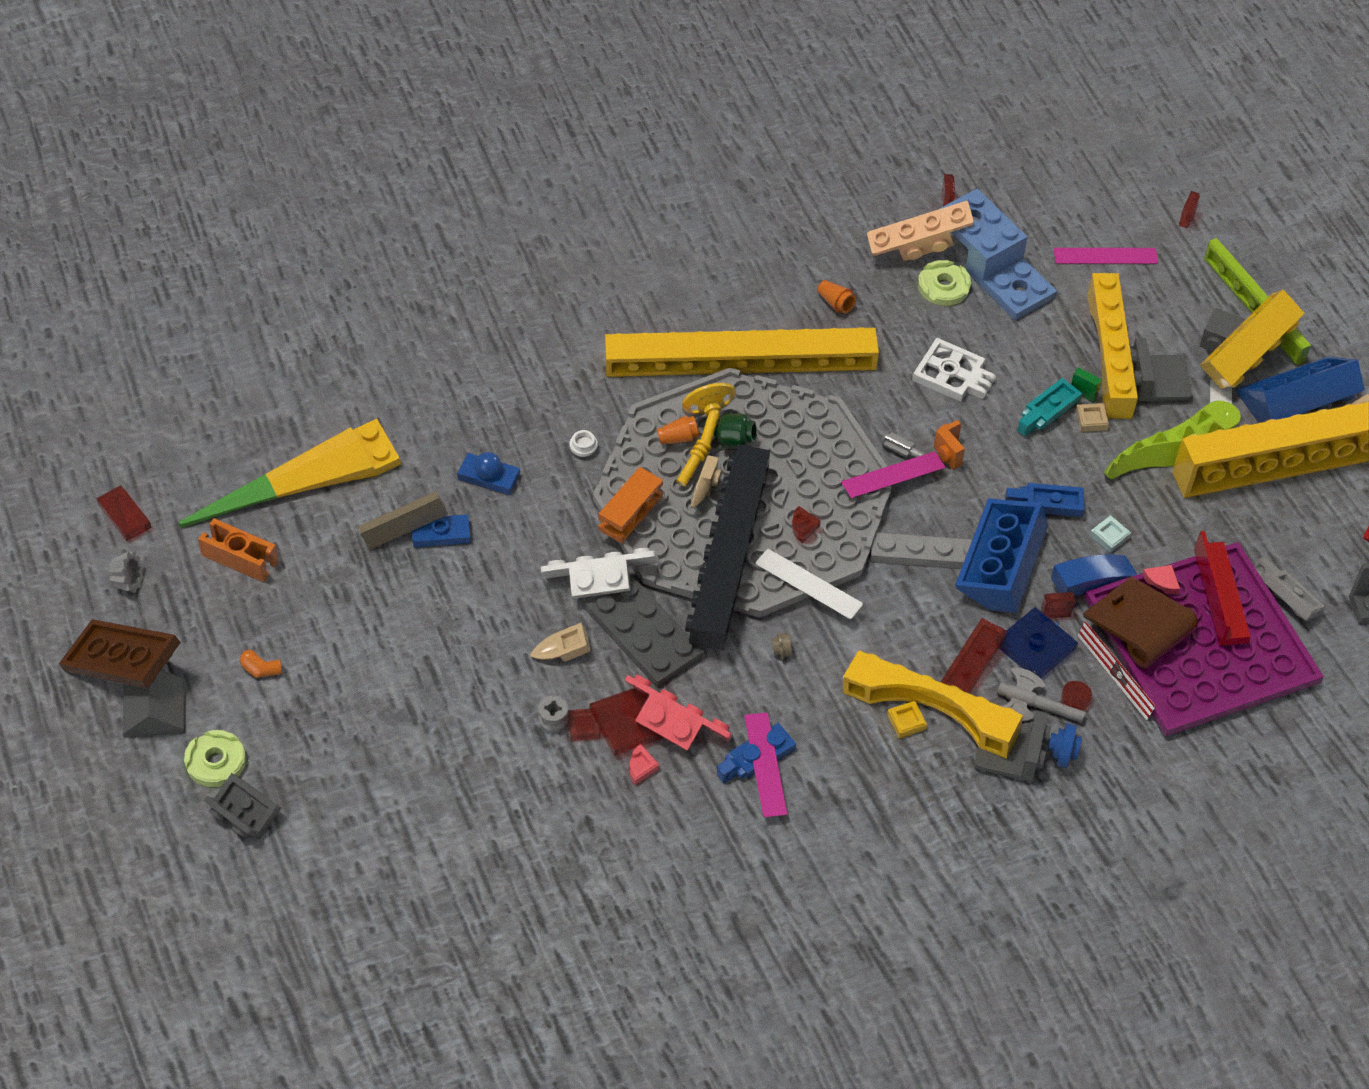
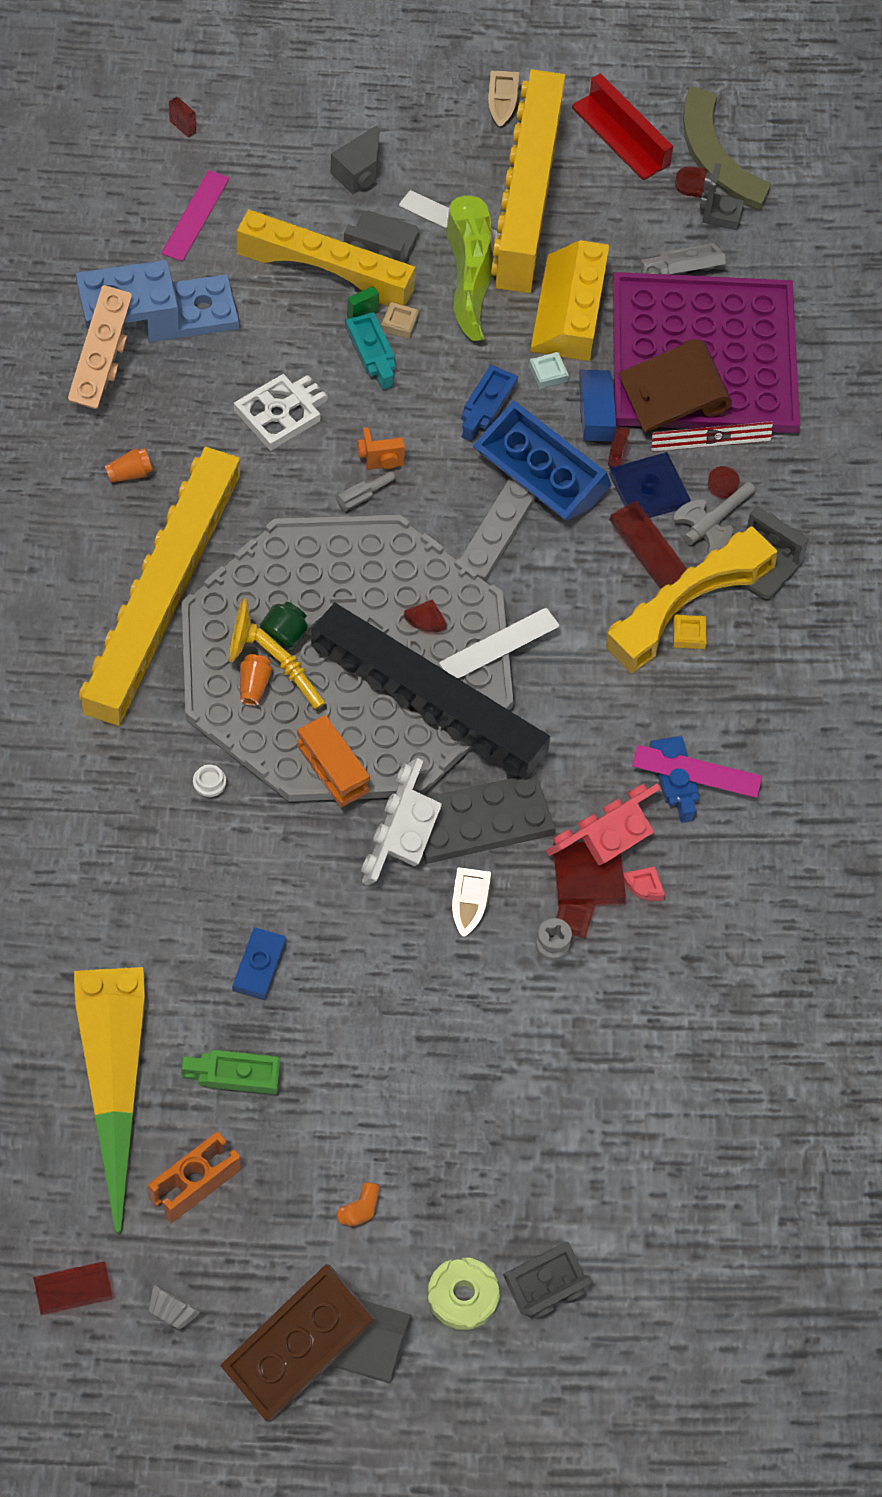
camera: 70 degrees left, 5 degrees up
dark tan tile [358,491,448,550] -> none
blue tile [457,452,520,495] -> none
tan plate [691,455,722,508] -> none
dark tan plate [772,631,792,660] -> none
dark pink sticker [841,451,945,498] -> none
yellowish green tile [918,260,971,306] -> none
clear red tile [941,174,955,207] -> none
blue plate [1048,723,1082,768] -> none
coral tile [1142,565,1180,595] -> none
red panel [1194,531,1251,646] -> none
yellow brick [1200,289,1305,389] -> none
lime tile [1204,238,1311,366] -> none
blue slope [1237,357,1365,422] -> none
none -> bright green hinge [181,1050,280,1095]
none -> yellow slope [530,240,609,361]

